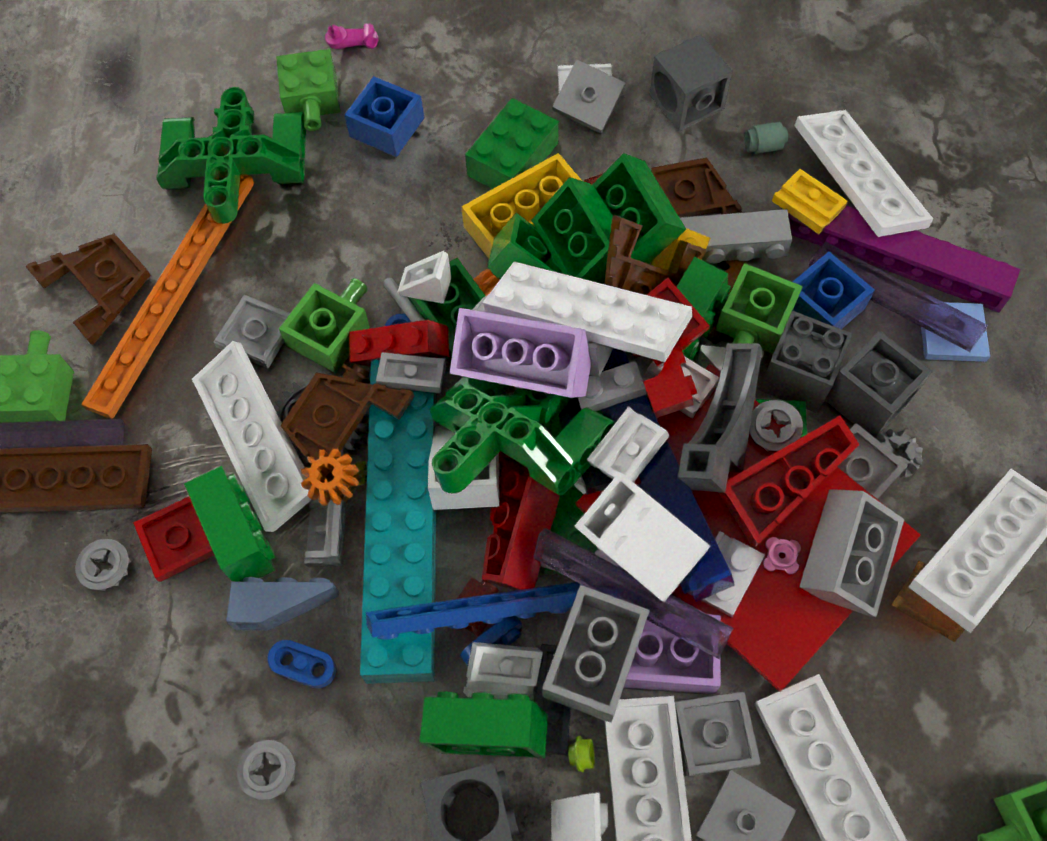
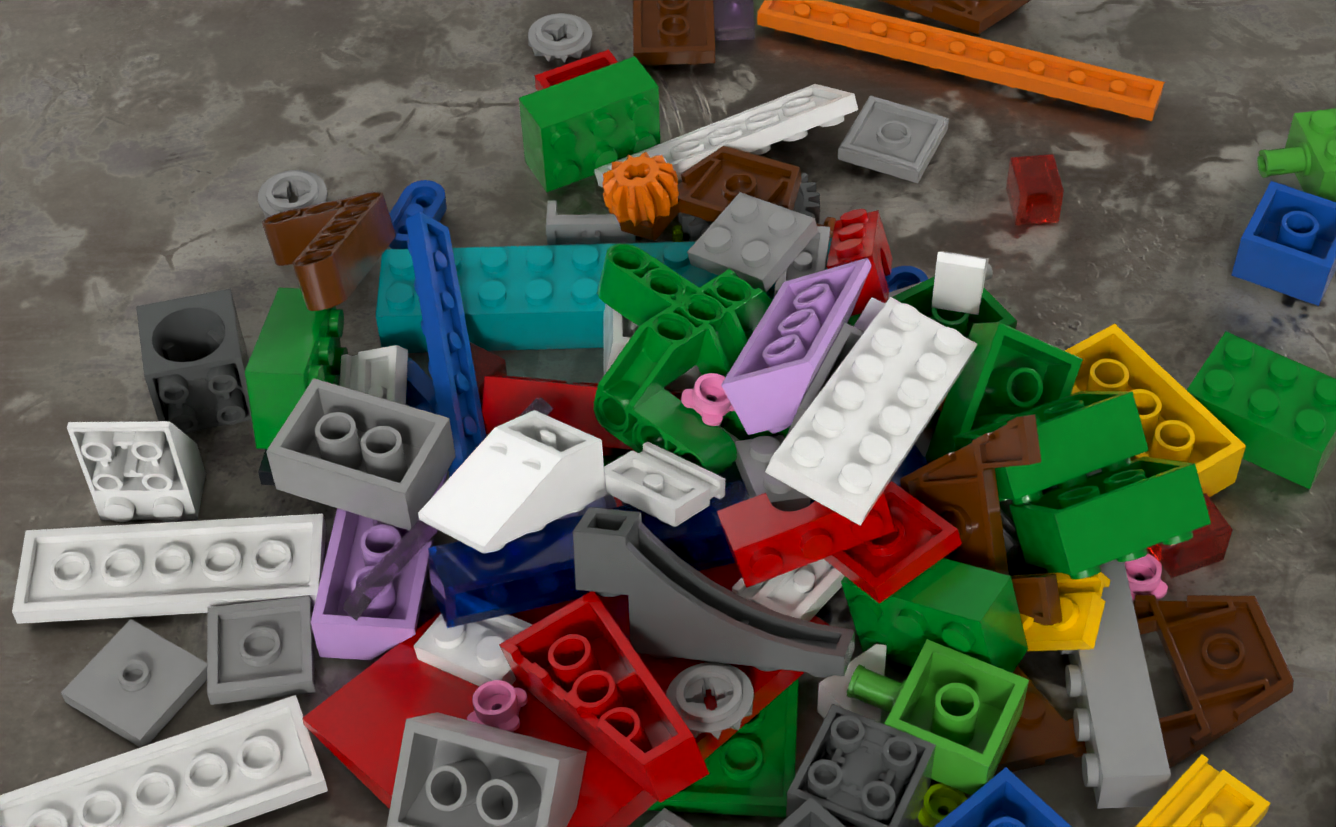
camera: 90 degrees right, 15 degrees down
green piece [156,87,306,224] -> none
sand blue slope [226,577,339,631] -> none
bright green brick [279,278,370,373] -> none
lime plate [568,736,595,772] -> none
none -> reddish brown beam [262,192,396,311]
none -> bright pink plate [681,373,735,426]
none -> light grey plate [687,192,818,293]
none -> clear red brick [1006,154,1064,225]

